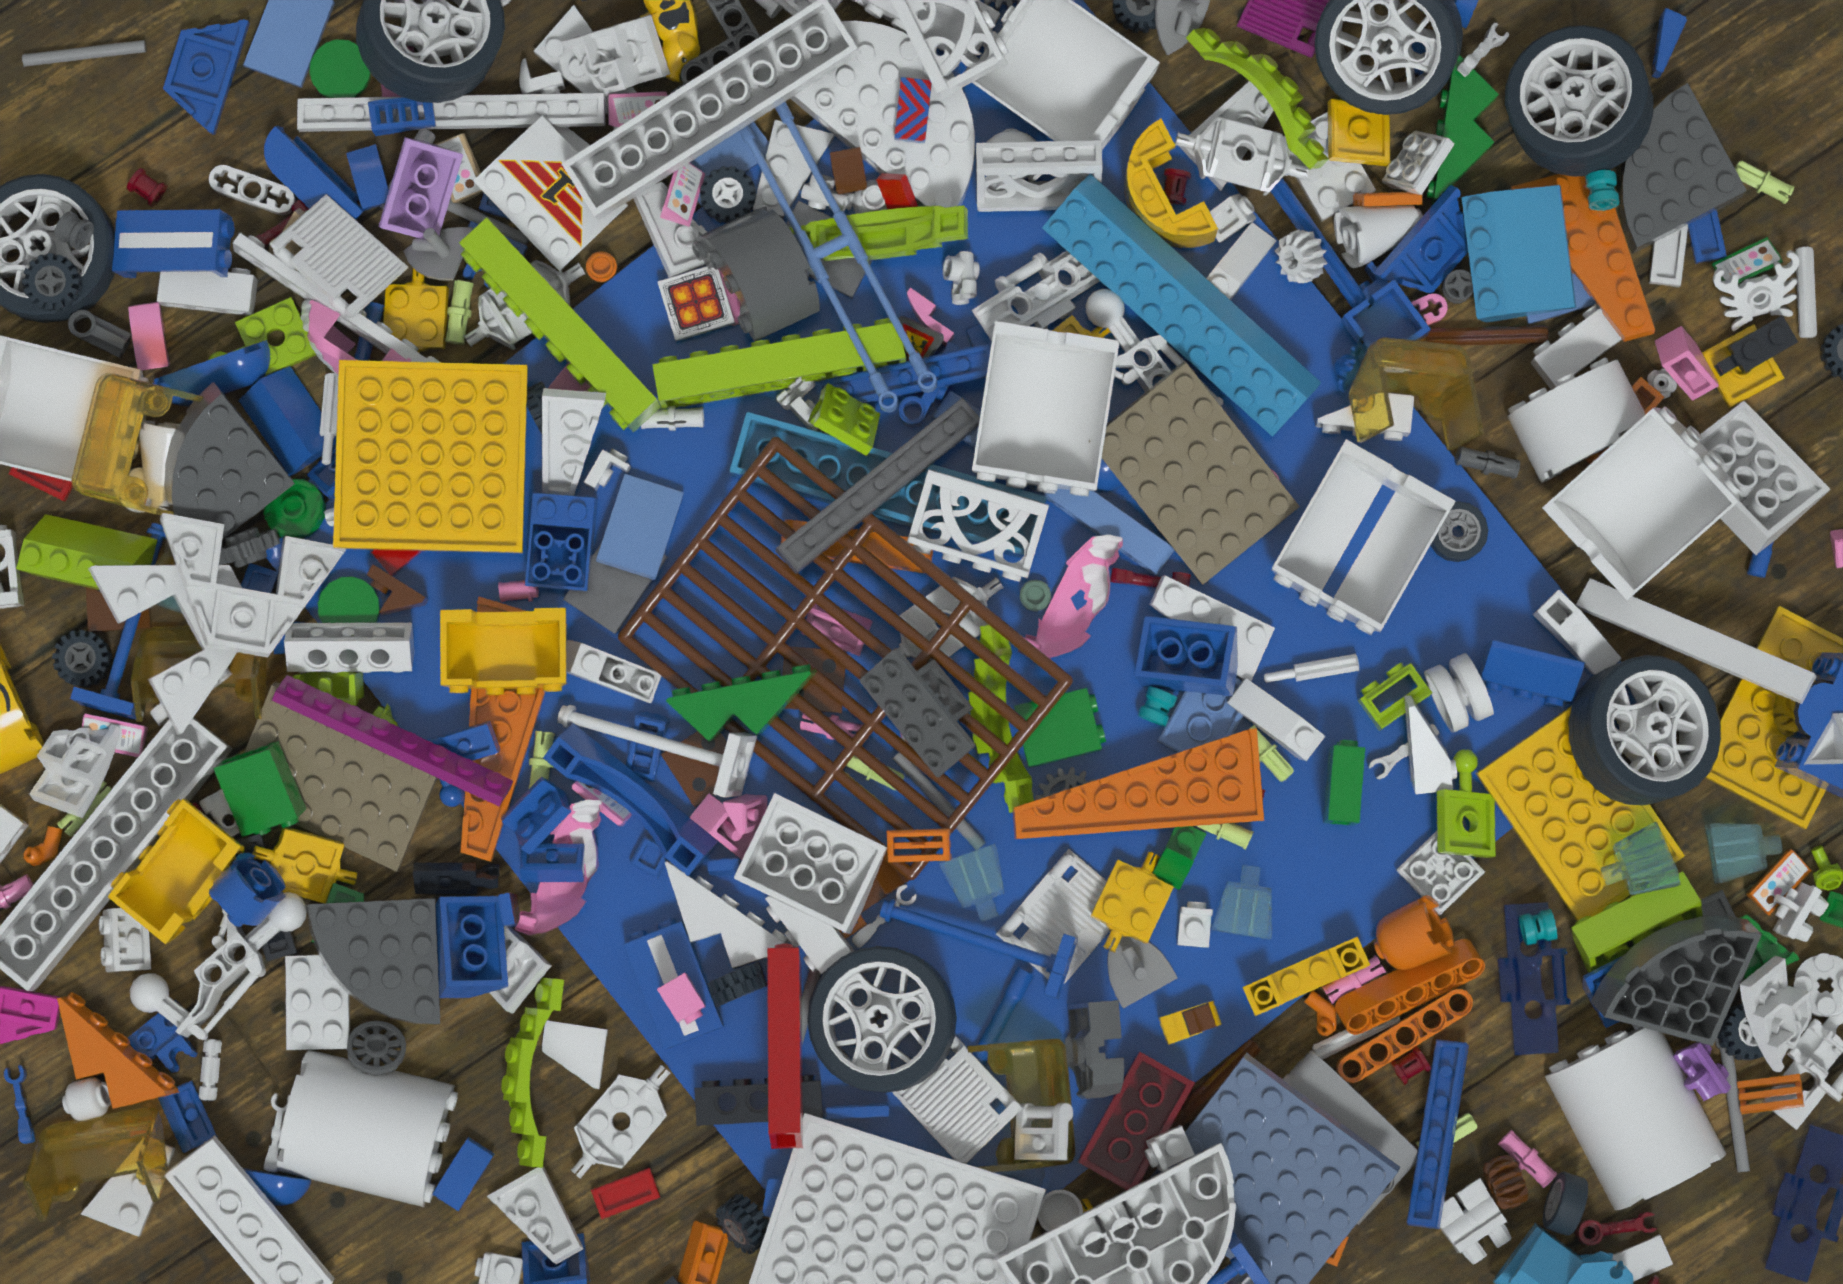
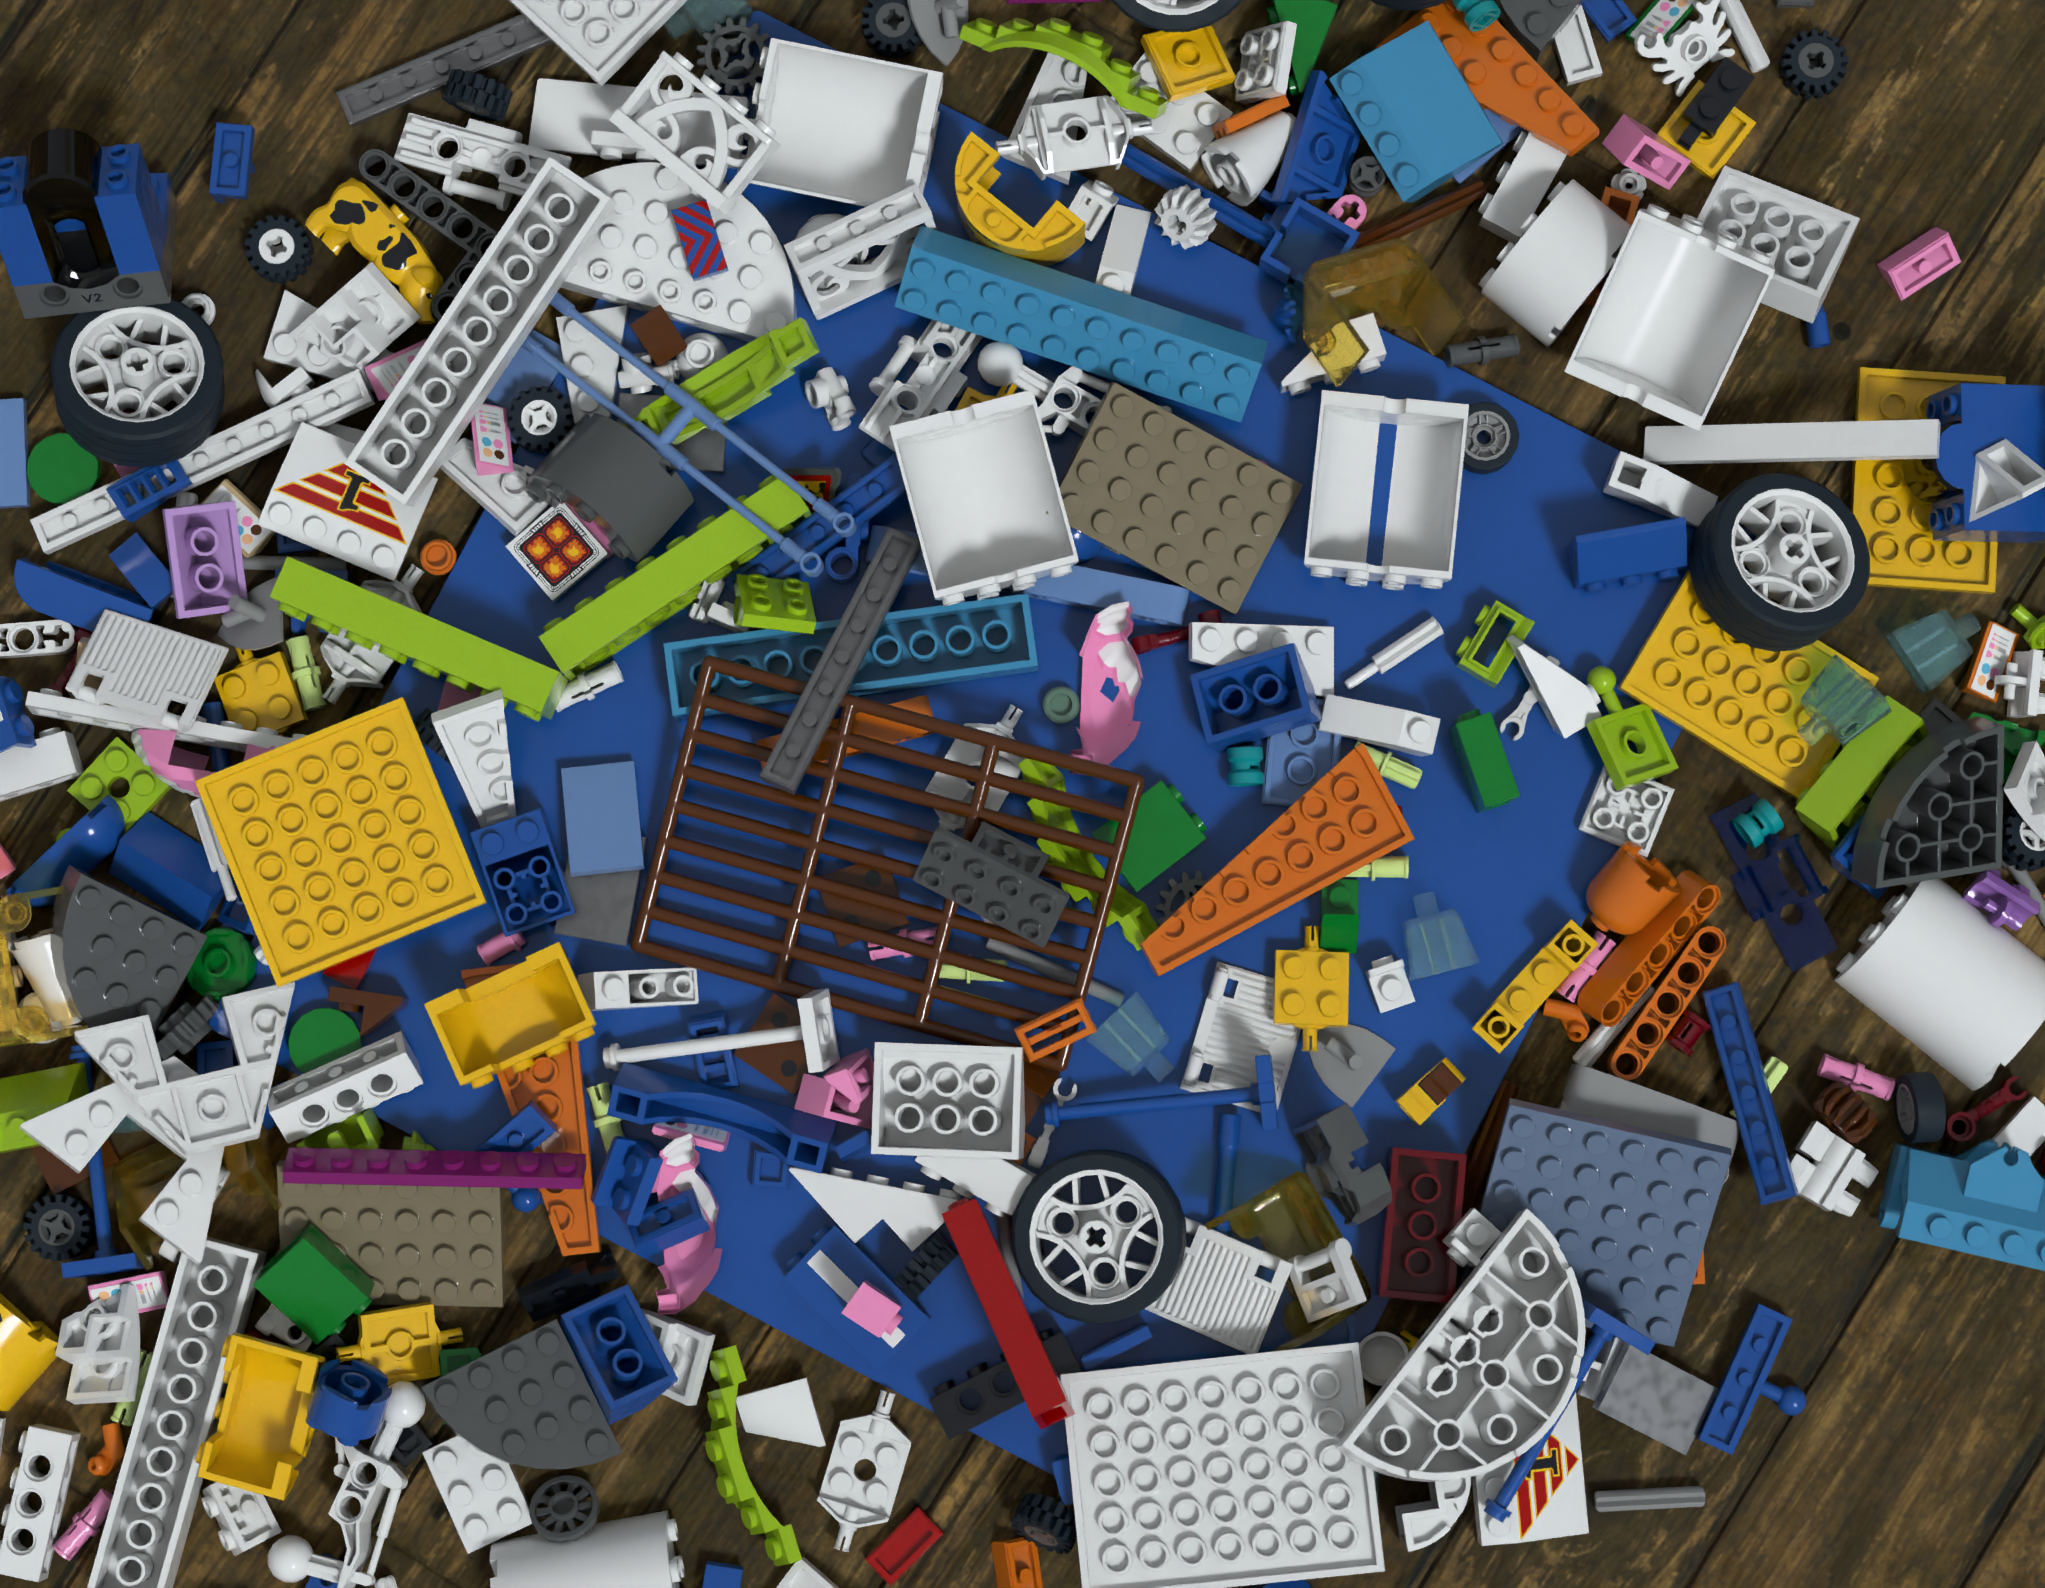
camera: 20 degrees left, 0 degrees up
blue tile [497,893,520,927] -> none
white bracket [584,449,631,491] -> none
green slope [666,664,817,741] -> none
bright pink slope [801,604,872,656] -> none
red tile [876,173,918,209] -> none
bright pink slope [907,288,954,346] -> none
white fence [907,469,1049,582] -> none
dark red bush [1163,168,1191,205] -> none
white wheel [1424,653,1494,733] -> none

